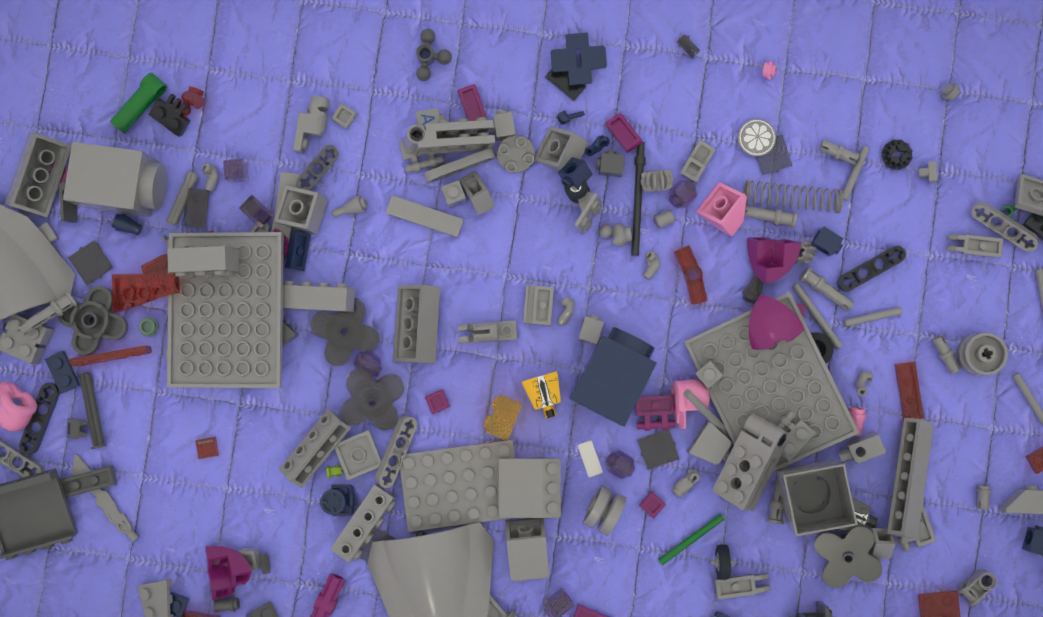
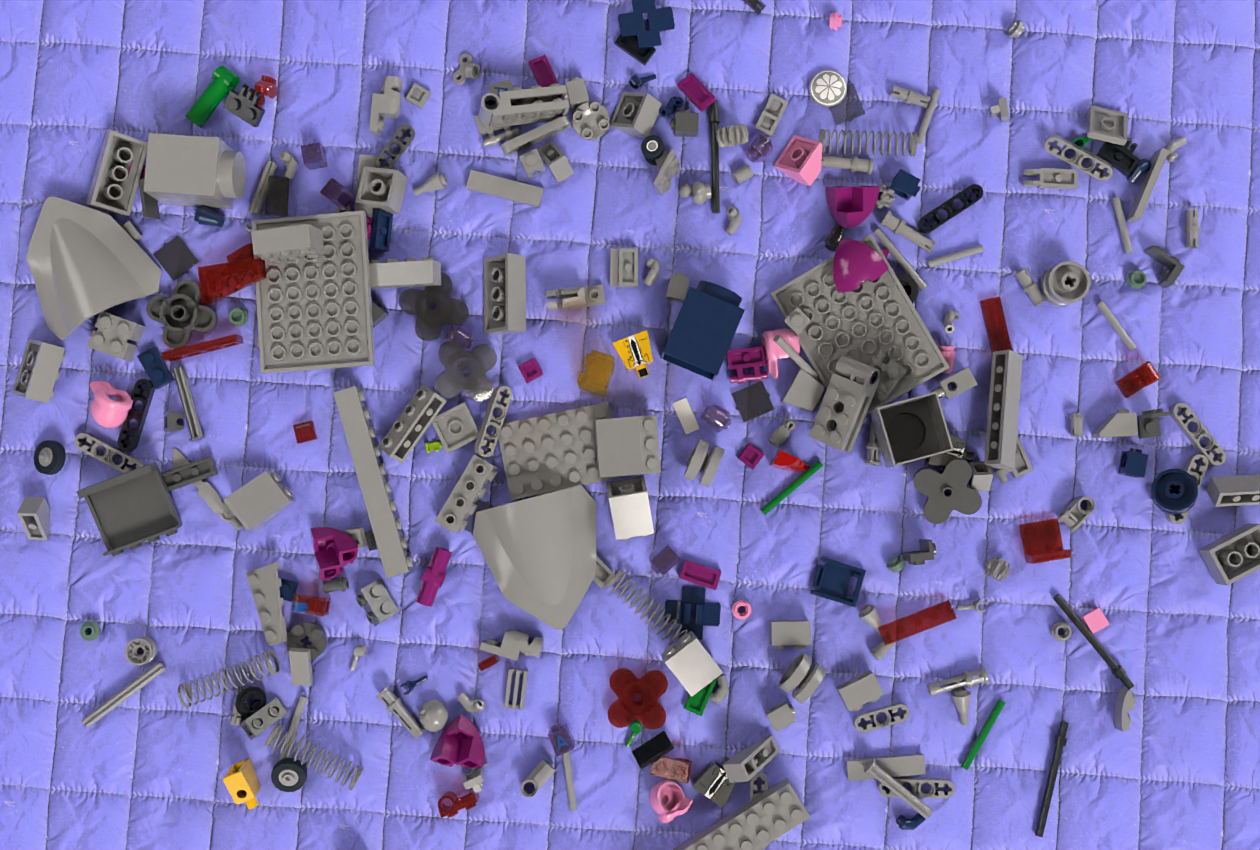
camera: 10 degrees left, 0 degrees up
light grey pin [17,291,78,336] -> none
dark blue piece [320,484,355,516] -> none
dark grey piece [416,29,452,81] -> none
dark blue brick [558,157,593,190] -> none
clear red piece [674,245,708,305] -> none
black wheel [711,544,735,580] -> none
light grey hinge [714,573,771,600] -> none
black gear [882,139,913,170] -> none
none -> light grey slope [223,471,294,531]
none -> light grey brick [333,386,413,578]
none -> light grey piece [452,53,480,85]
none -> red slope [770,450,809,472]

